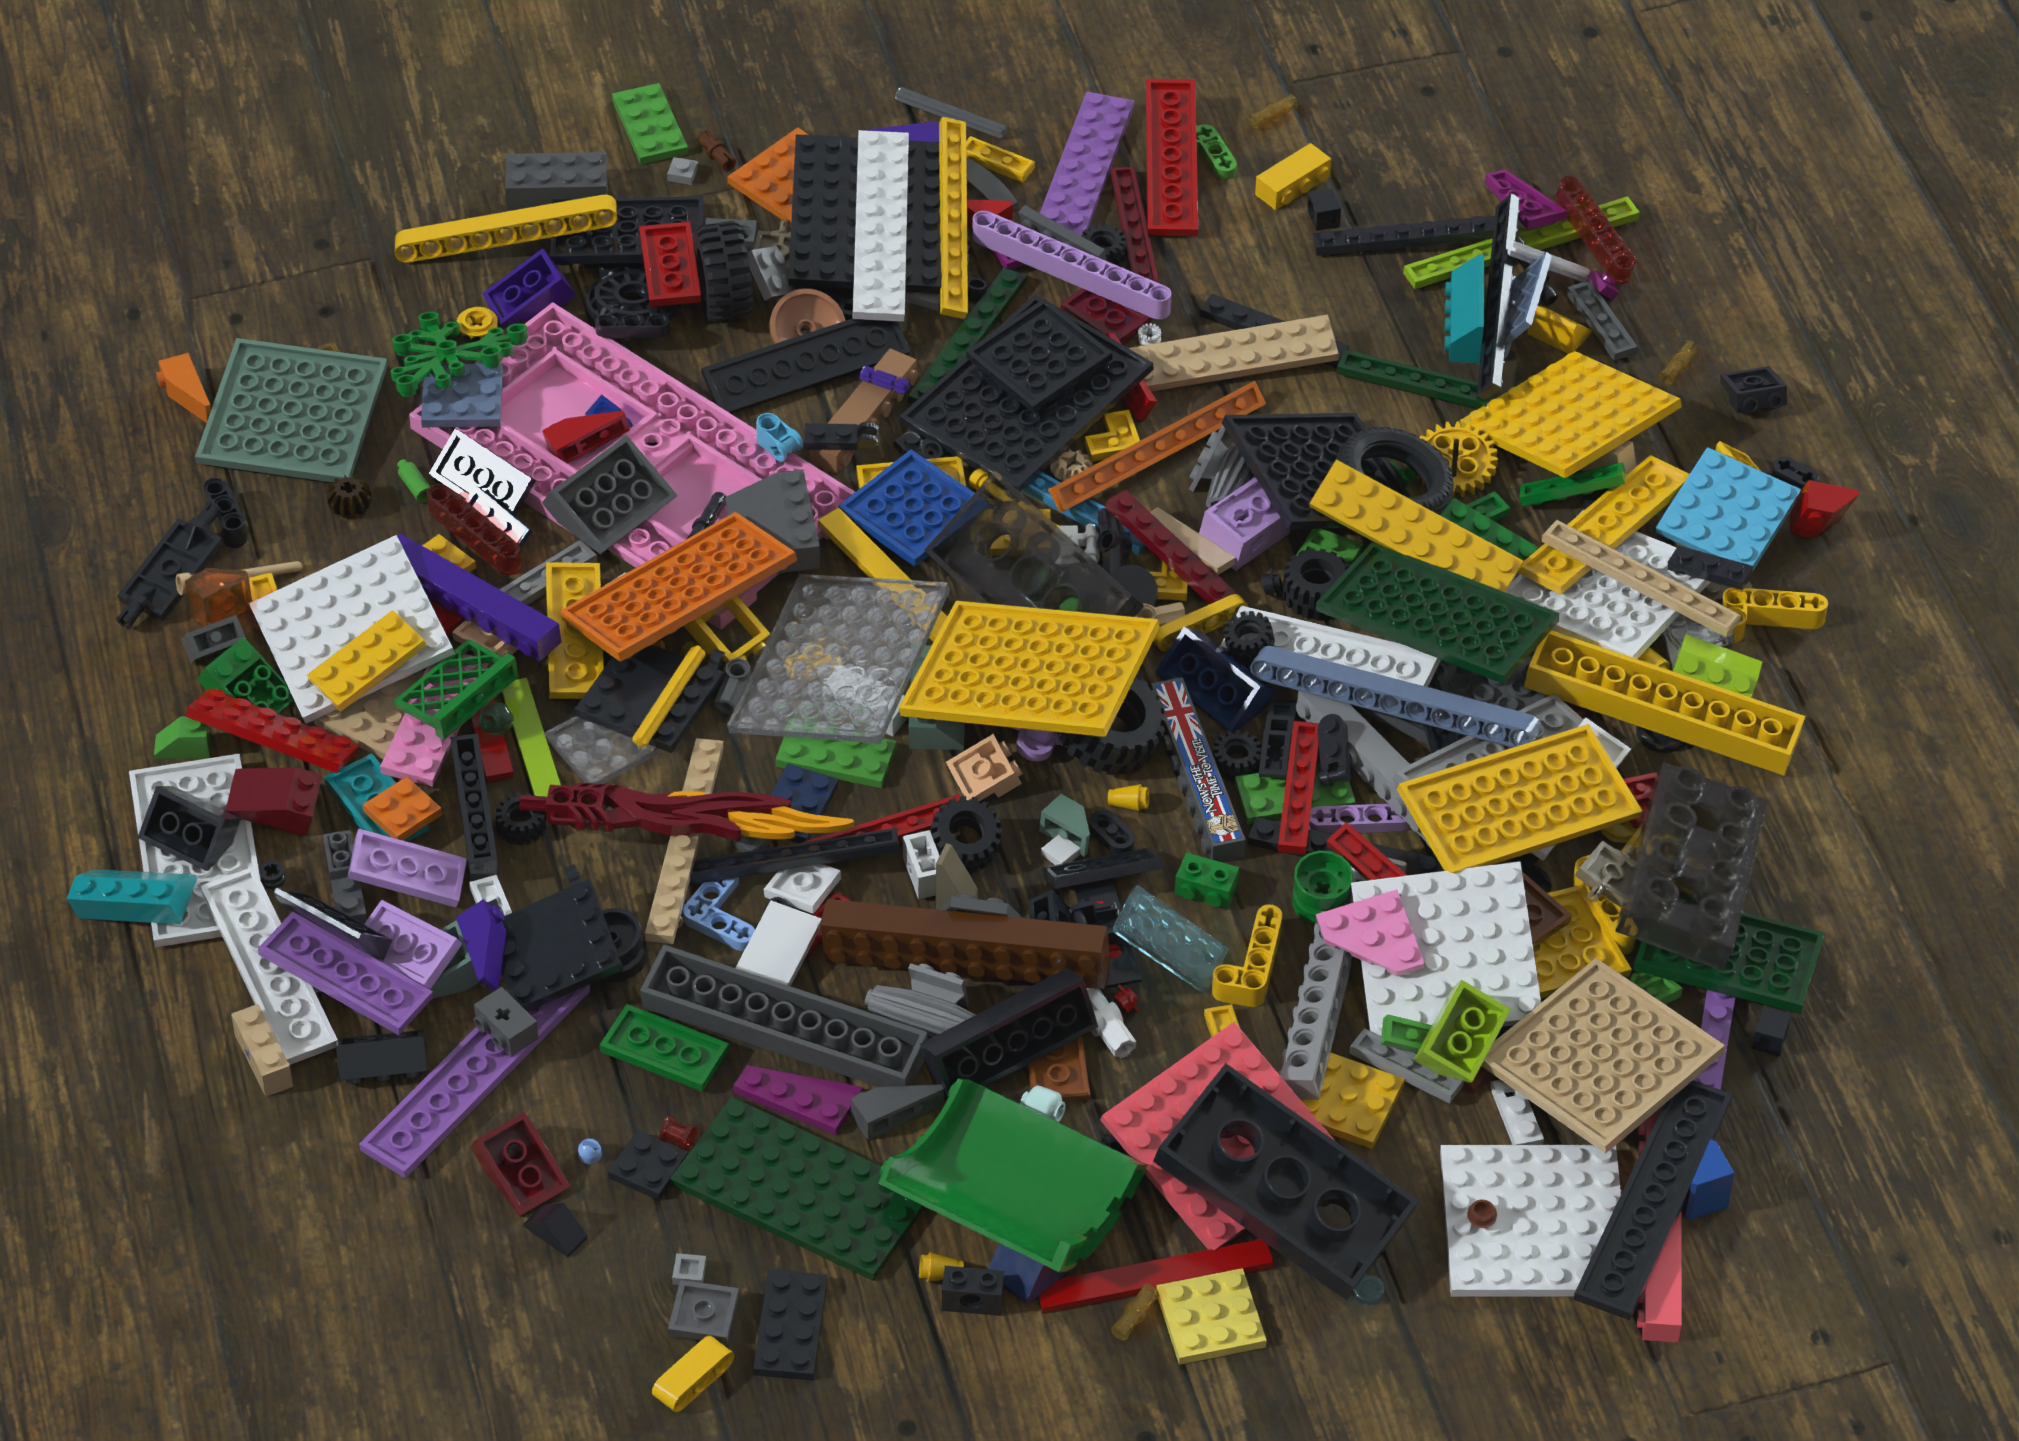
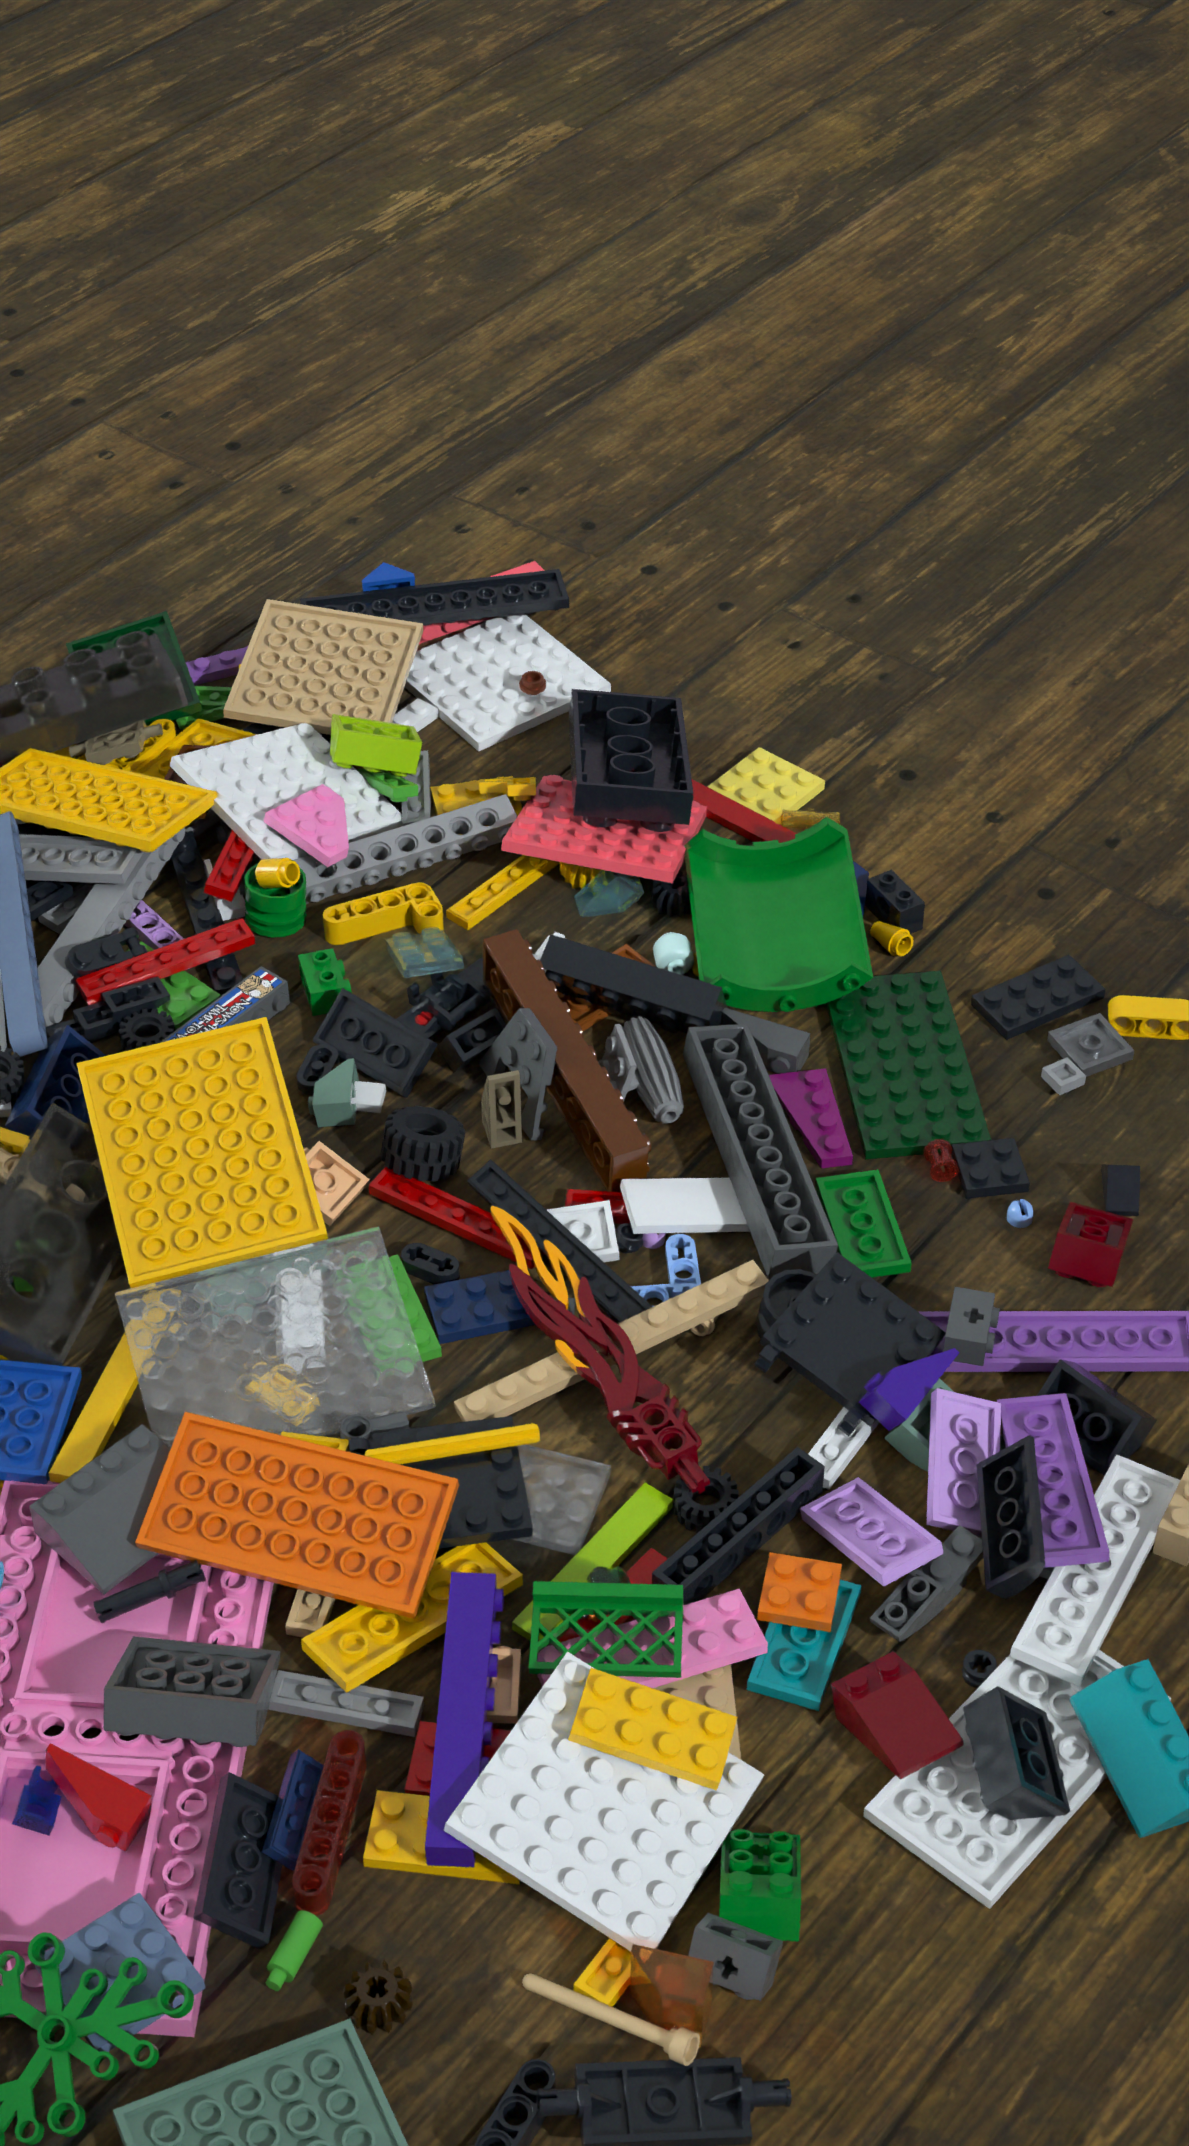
camera: 125 degrees left, 5 degrees down
bright green slope [154,716,212,759] -> none
red plate [186,689,359,773] -> none
white brick [903,830,939,899] -> none
black brick [1752,1006,1791,1057] -> none
none -> yellow brick [255,858,300,888]
none -> black beam [401,1243,460,1285]
none -> yellow plate [479,777,536,801]

